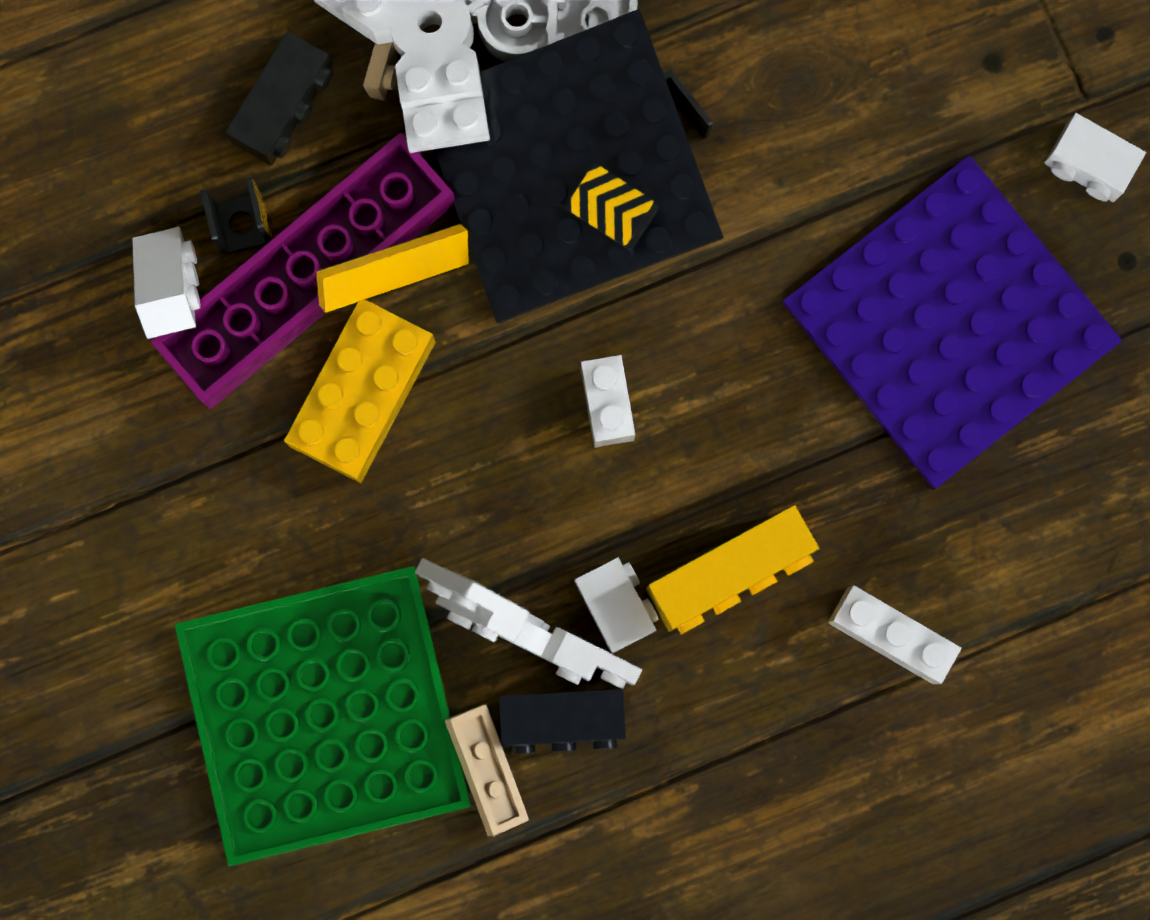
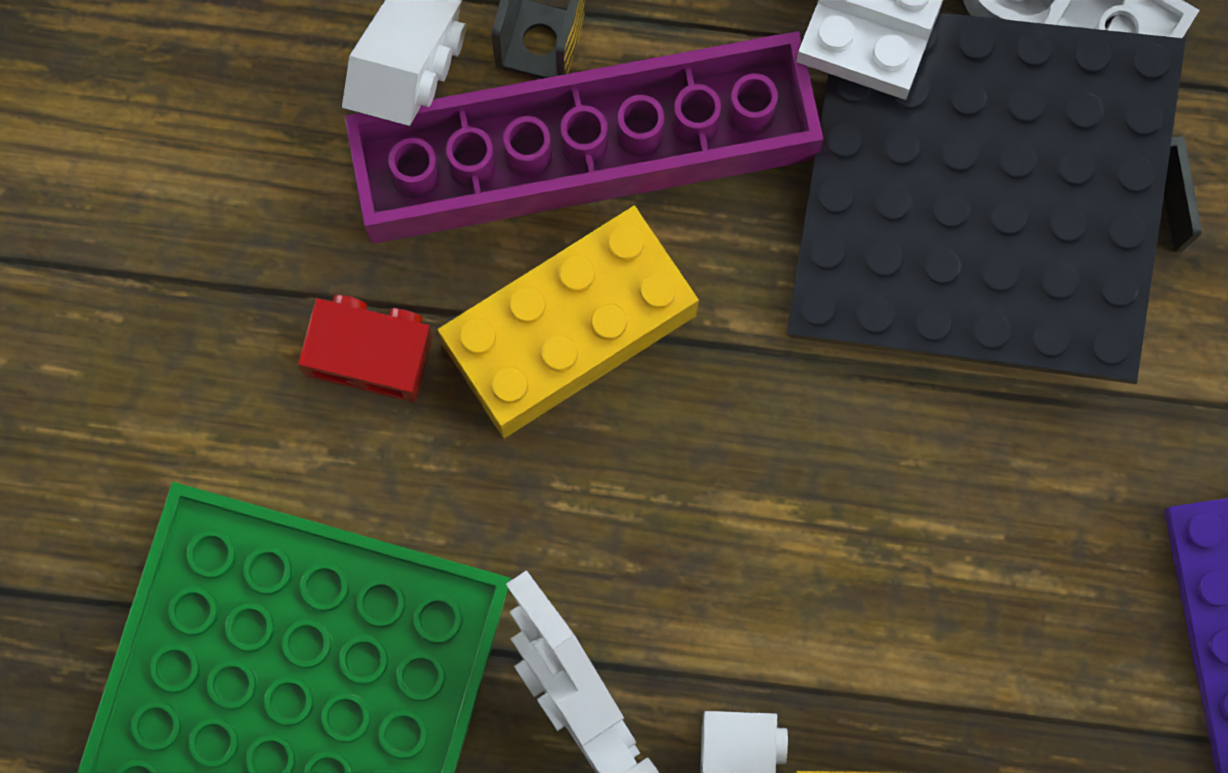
camera: 30 degrees right, 5 degrees down
yellow tile [316,224,469,313] -> none
piece [565,162,659,250] -> none
white brick [581,355,635,448] -> none
none -> red brick [298,295,433,403]

